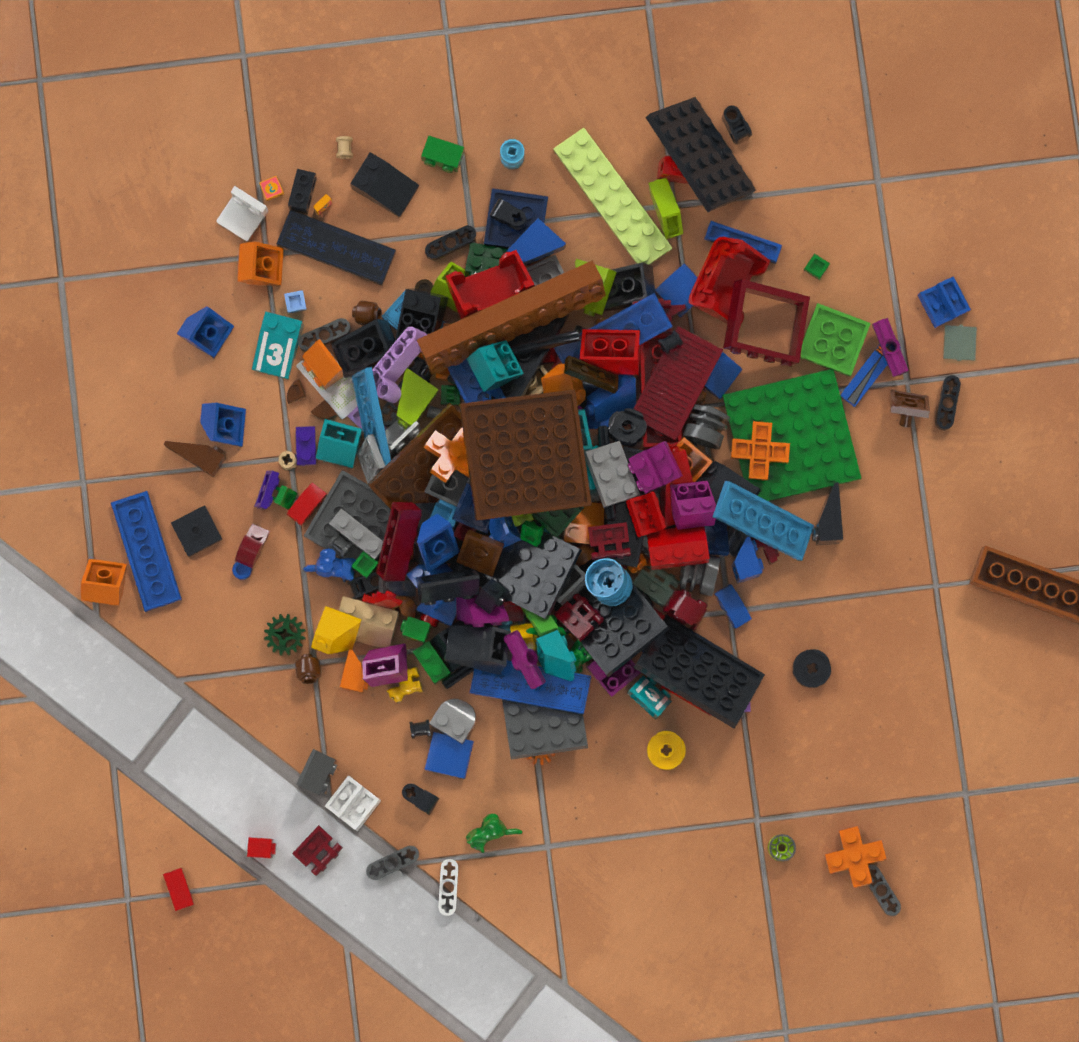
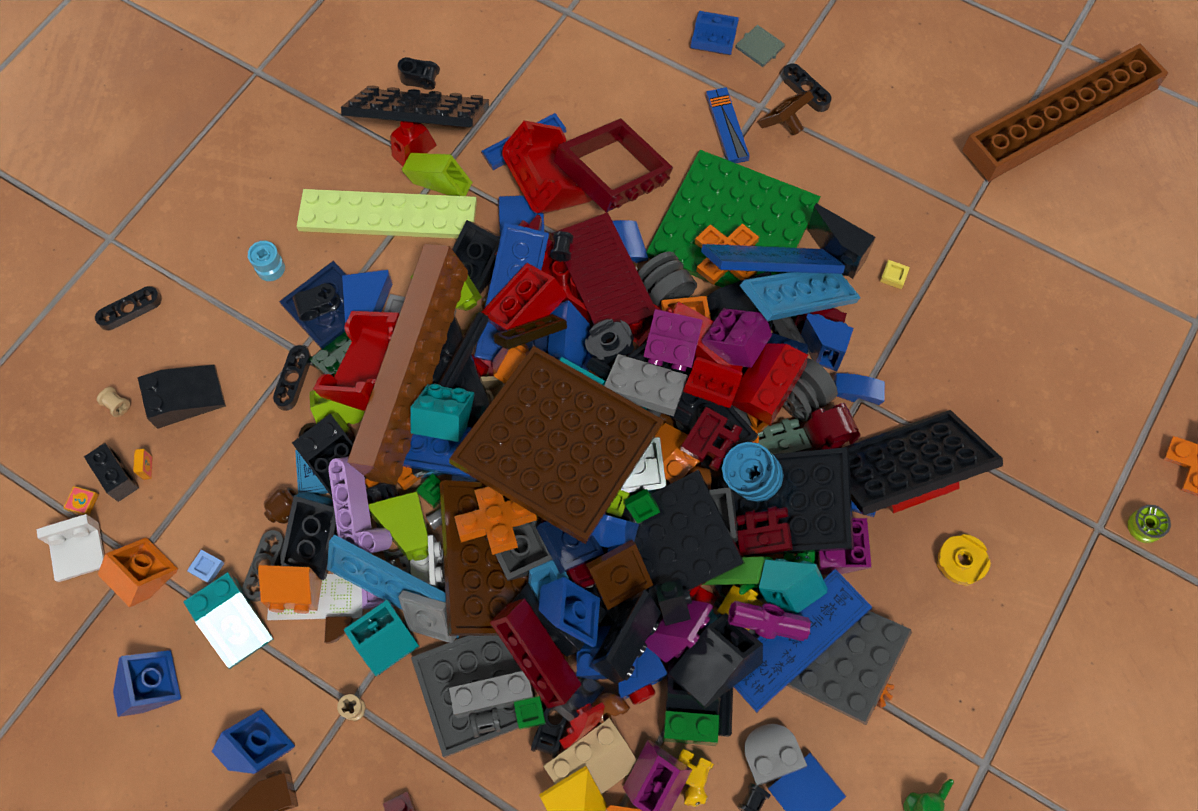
camera: 45 degrees left, 15 degrees down
dark purple plate [254,471,279,509] -> none
green tile [273,485,298,510] -> none
black tile [276,209,396,286] -> none
reddish brown tile [287,379,306,404] -> none
red slope [287,483,327,526] -> none
dark purple plate [296,426,316,466] -> none
blue animal [303,548,356,583] -> none
green brick [400,616,431,644] -> none
green brick [421,135,465,173] -> none
teal slope [627,676,672,720] -> none
black plate [792,649,831,688] -> none
bright green plate [800,303,871,377] -> none
green tile [804,253,830,280] -> none
magenta piece [872,318,909,377] -> none
none -> black beam [95,286,162,331]
none -> blue tile [701,244,845,274]
none -> light yellow tile [880,260,910,289]

